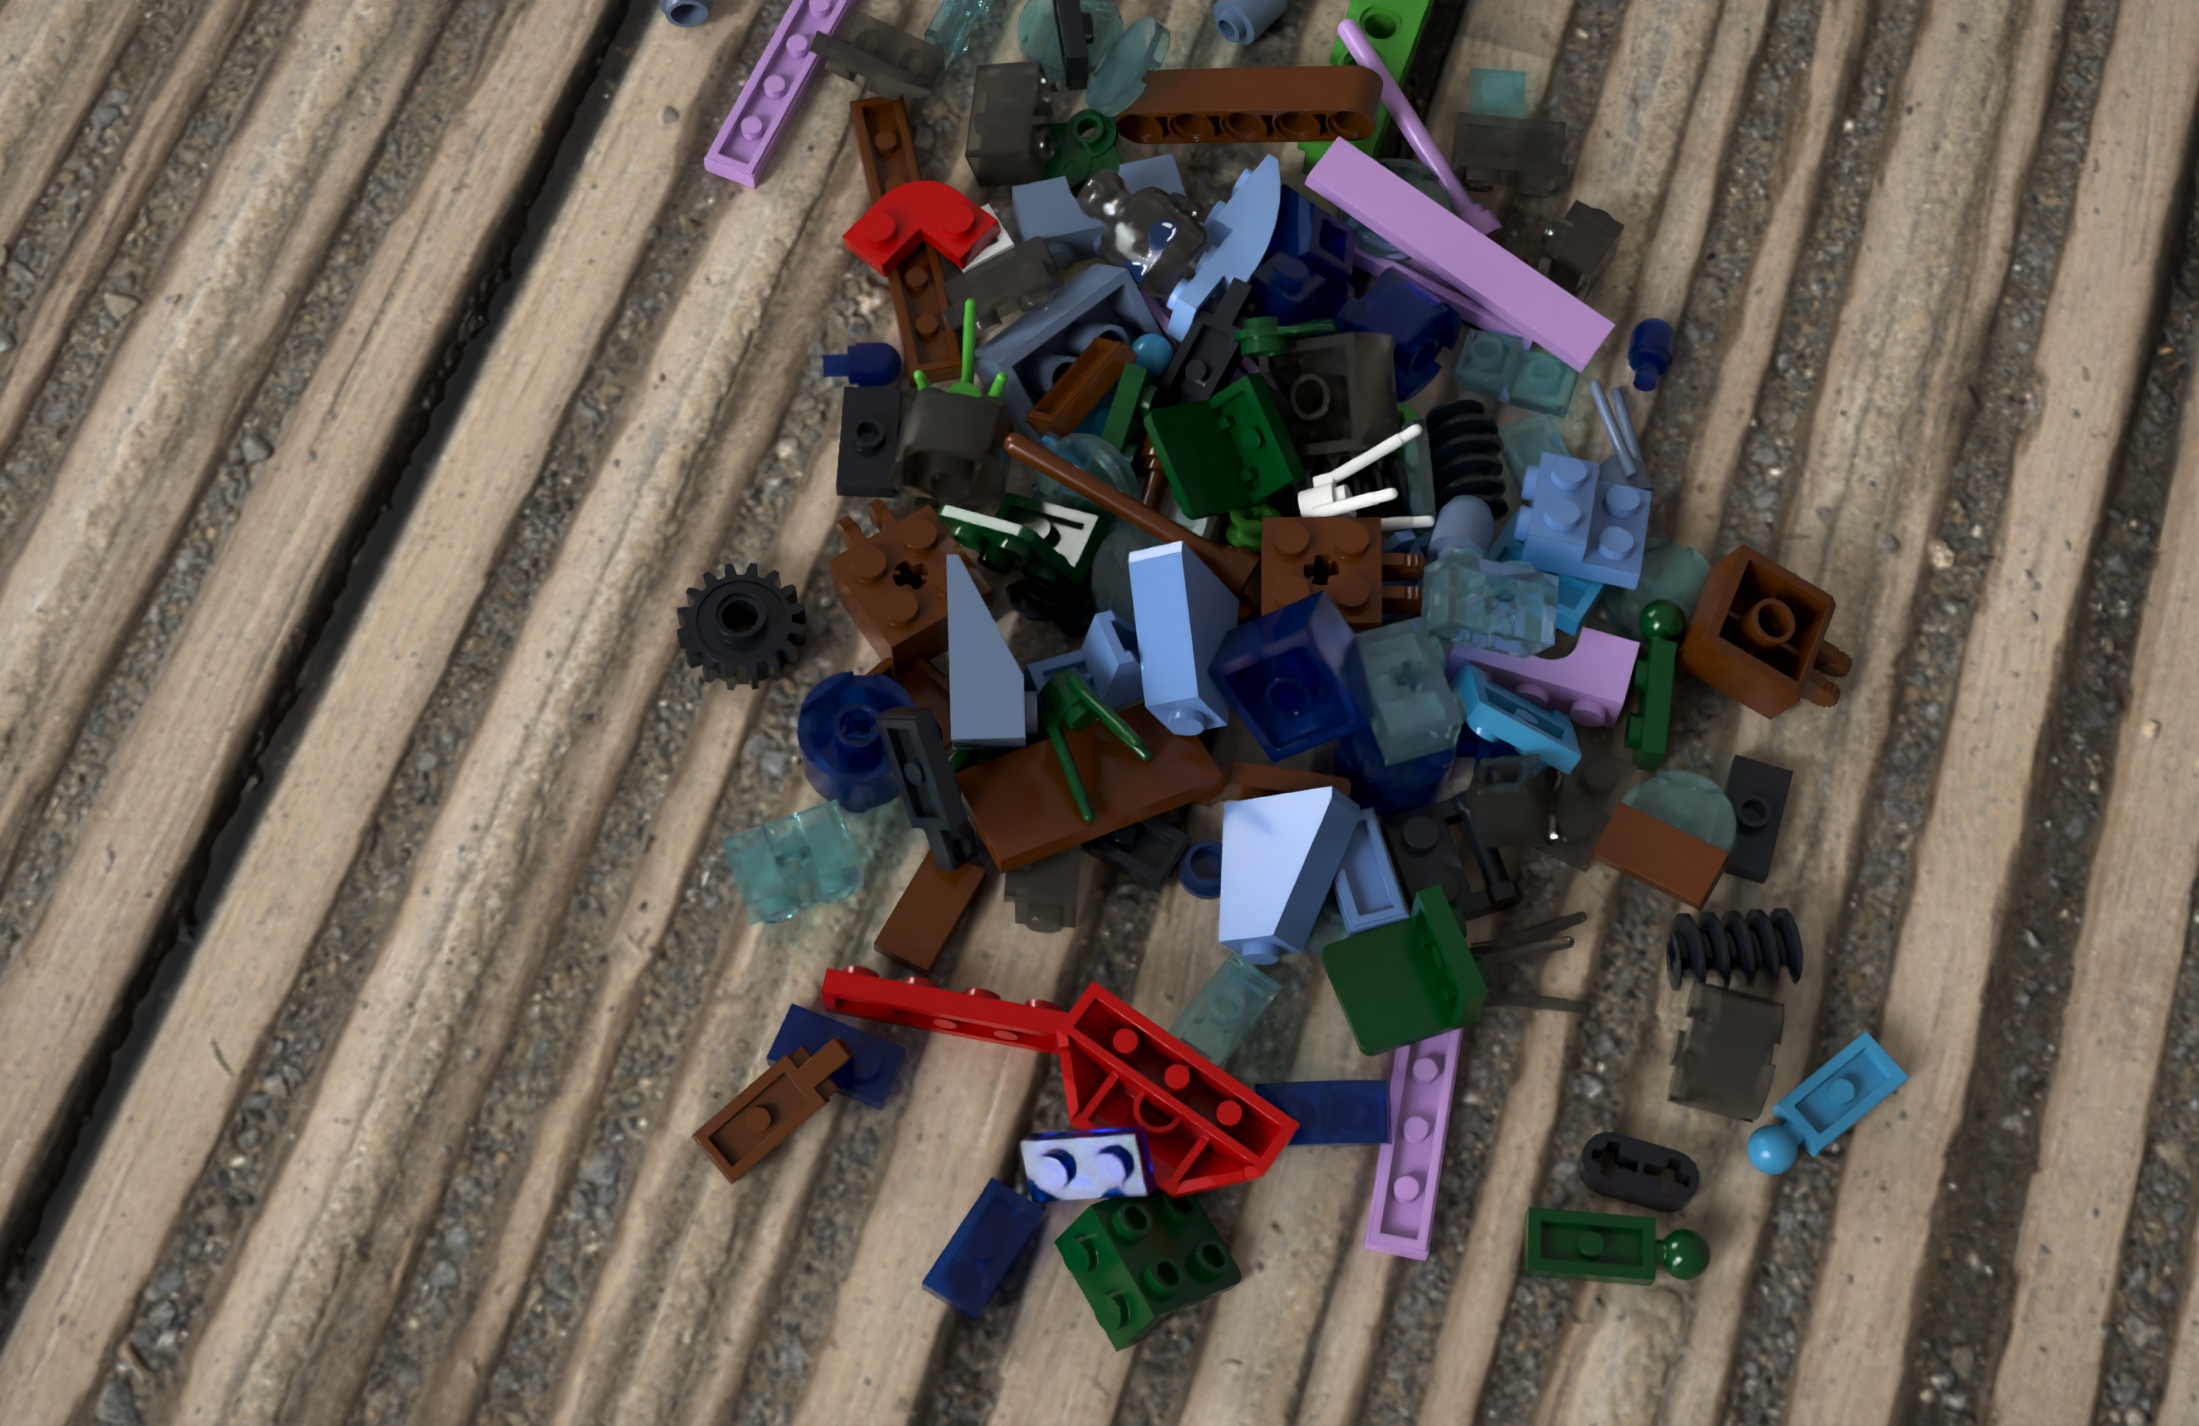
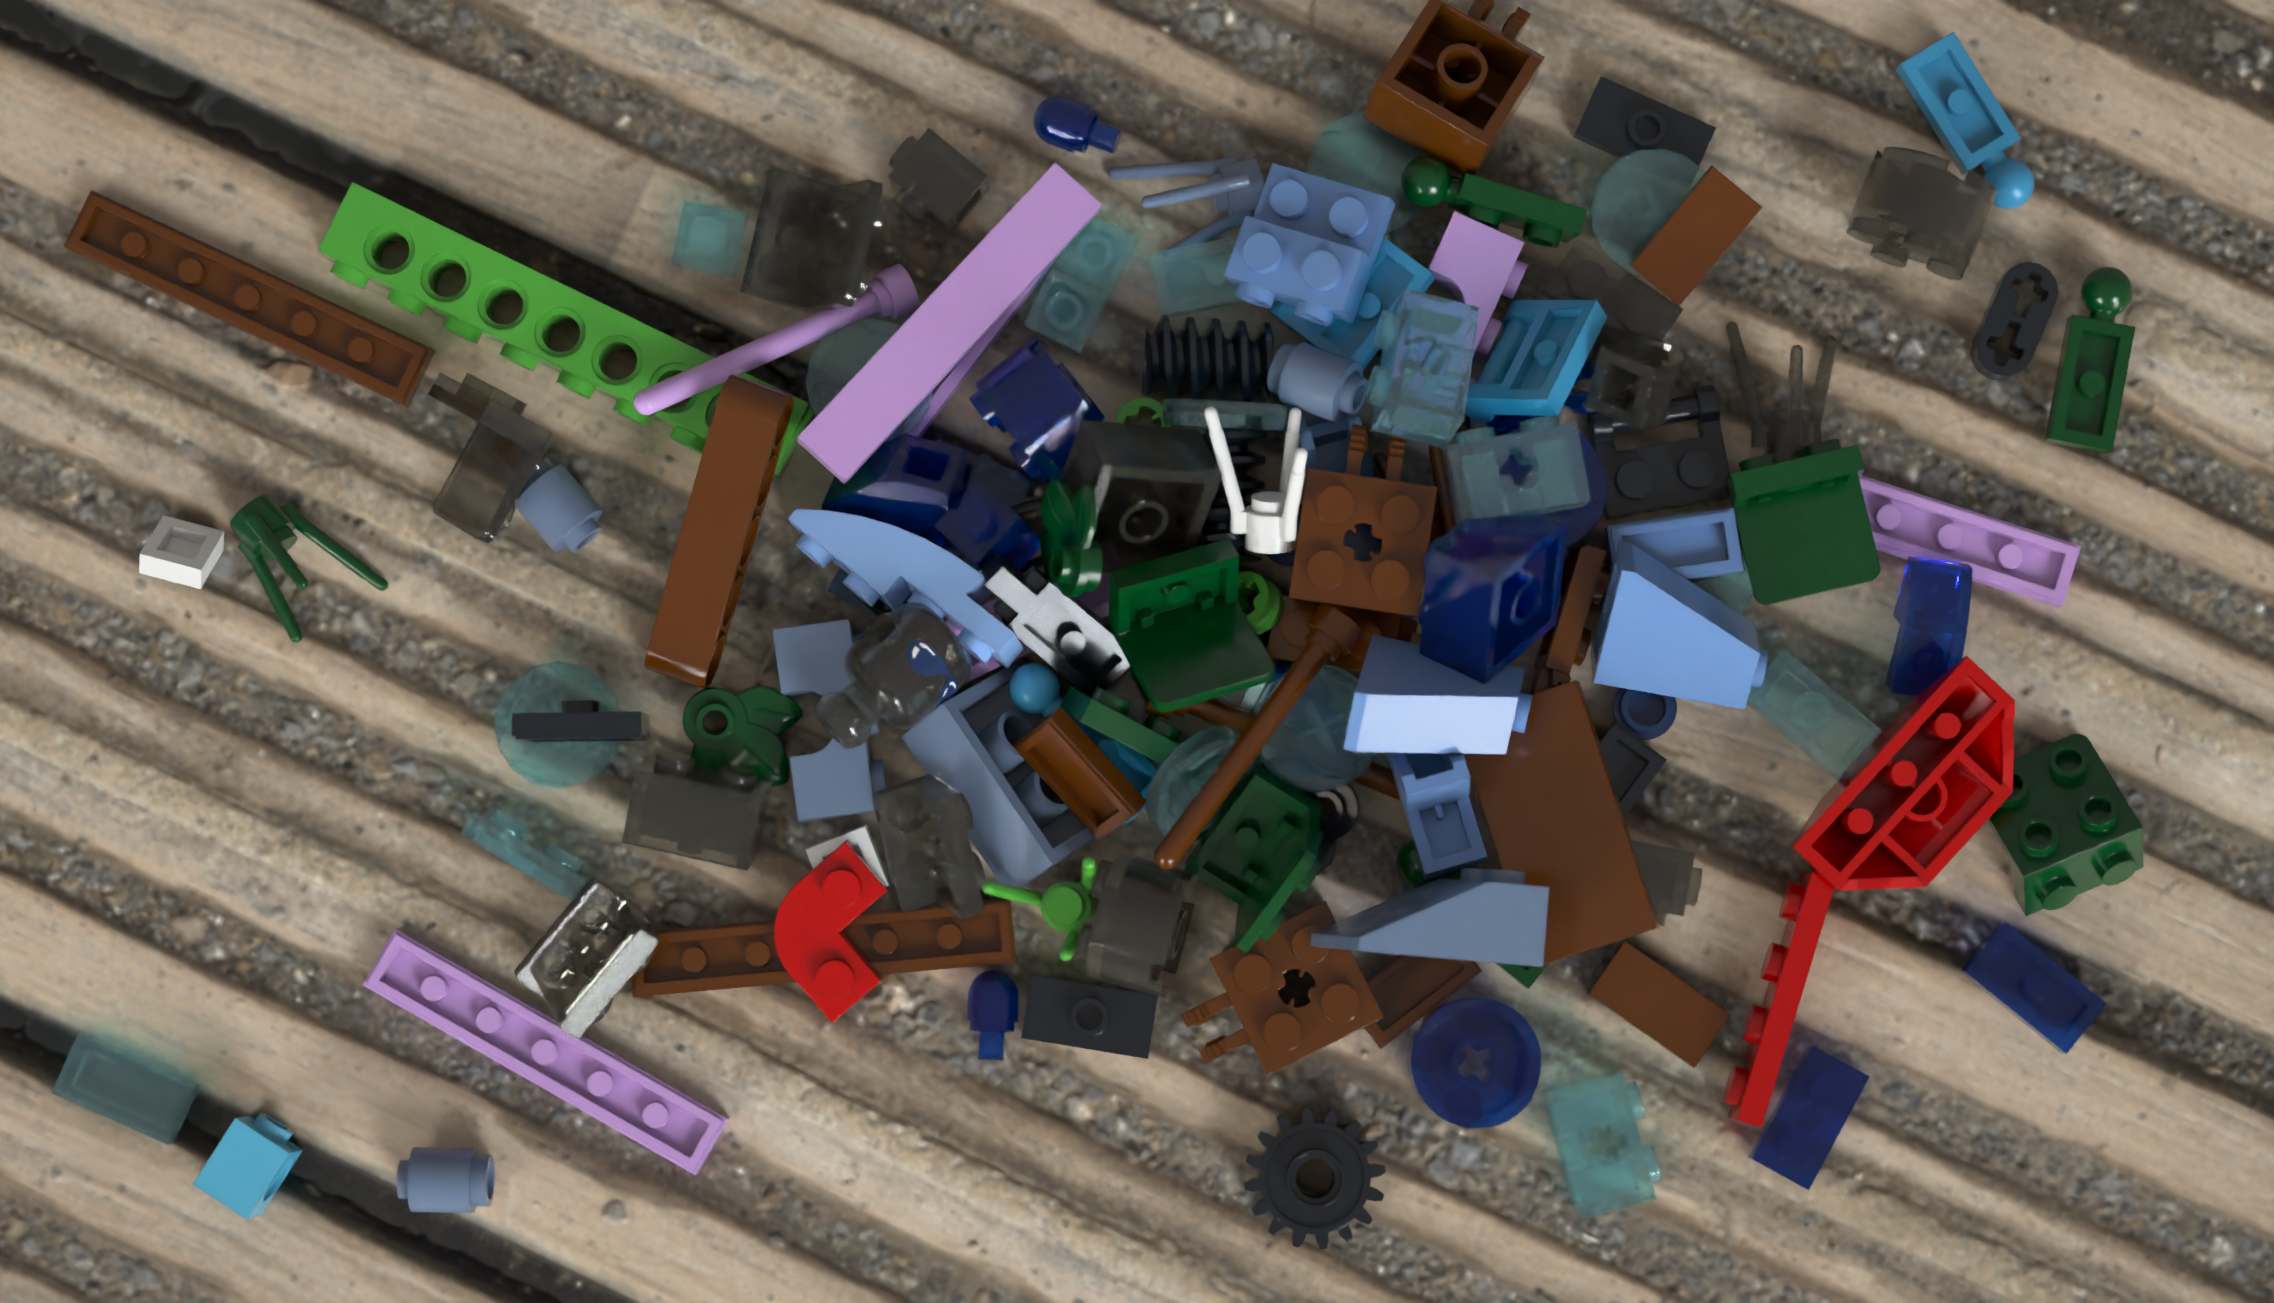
camera: 75 degrees left, 20 degrees up
reddish brown hinge [691,1036,856,1185] -> none
black hinge [876,707,979,871] -> none
clear blue plate [1020,1126,1157,1202] -> none
dark green plant [1037,667,1152,823] -> none
clear light blue tile [1085,16,1170,117] -> none
black piece [1666,908,1803,991] -> none

